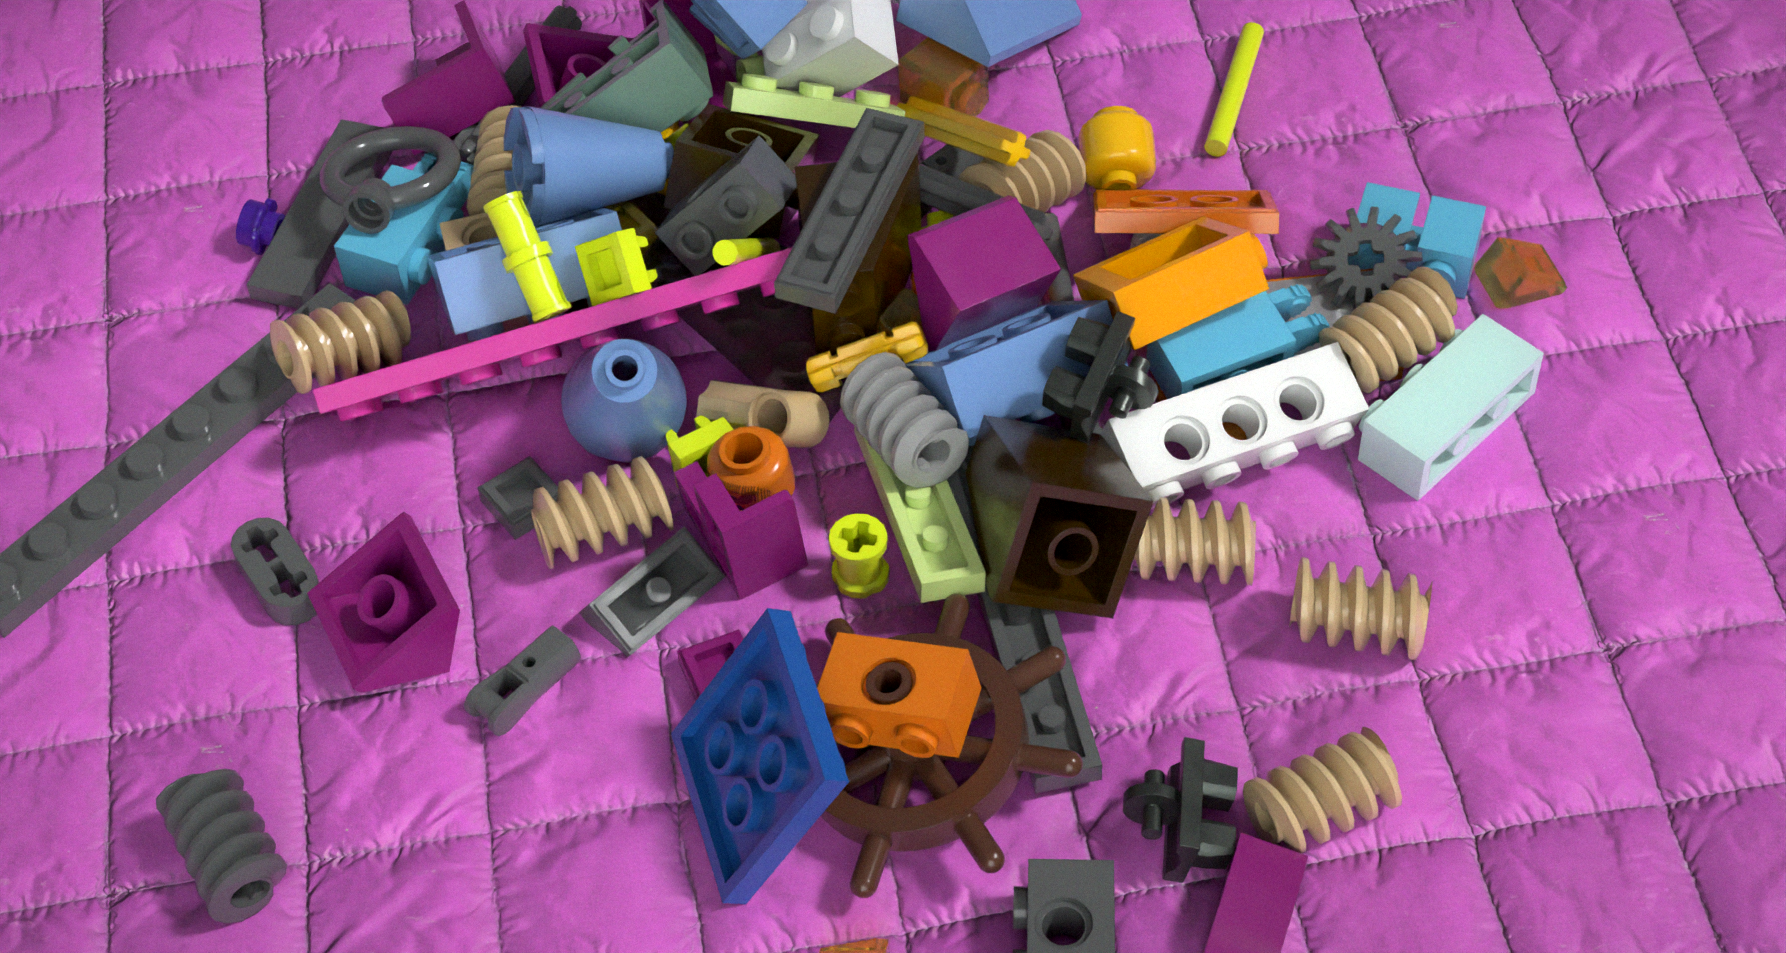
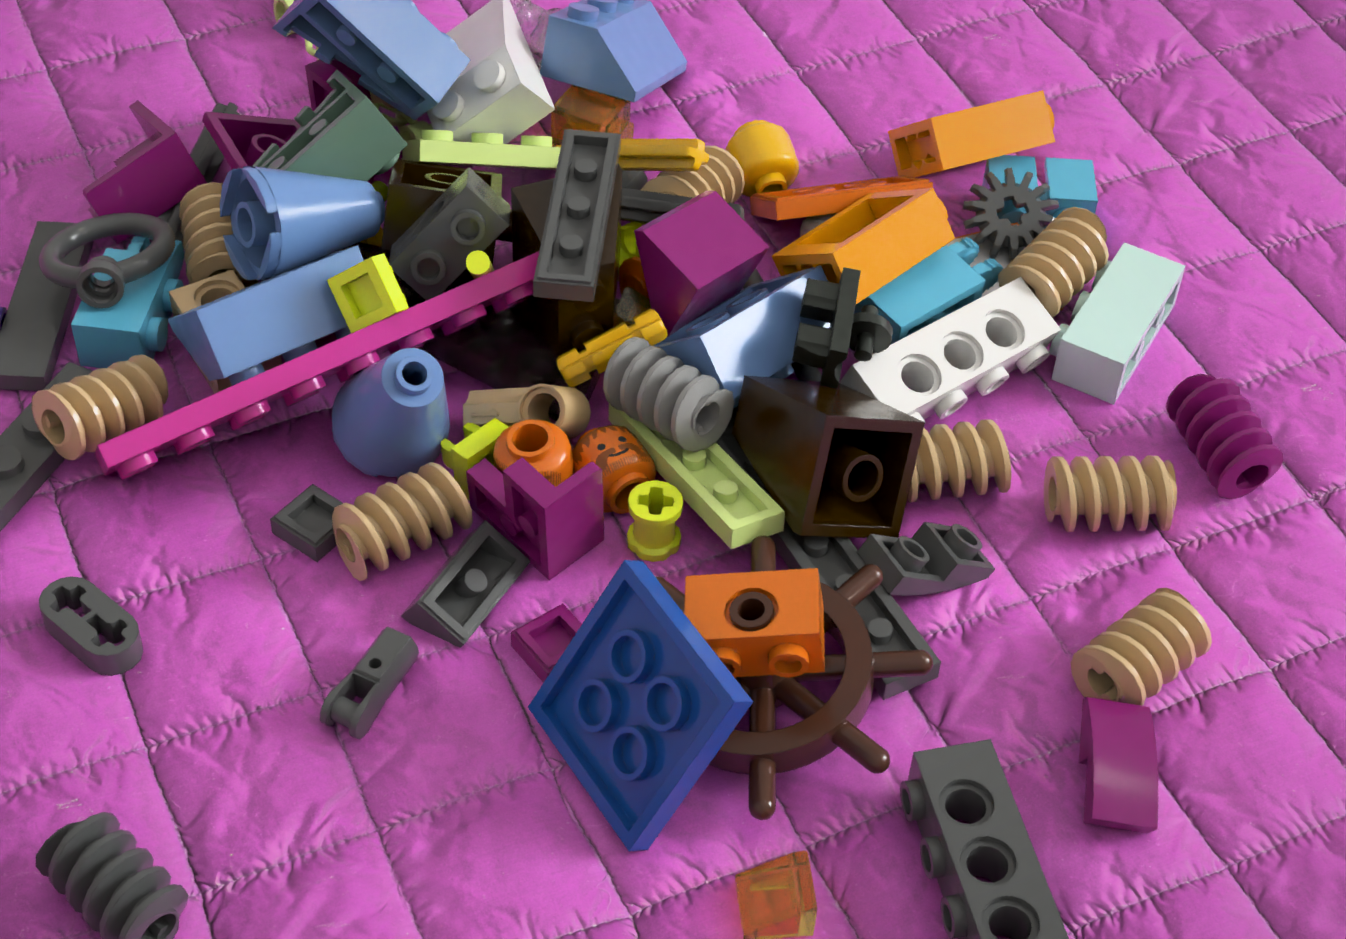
camera: 20 degrees left, 5 degrees down
magenta slope [307,512,460,693] -> none
neon yellow pin [483,191,572,323] -> none
pearl dark grey hips [1123,737,1238,883] -> none
neon yellow bar [1204,22,1264,157] -> none
clear yellow slope [1474,237,1568,309] -> none
none -> orange head [572,425,657,514]
none -> dark grey slope [857,522,995,596]
none -> light orange window [888,90,1055,178]
none -> magenta piece [1165,374,1284,499]

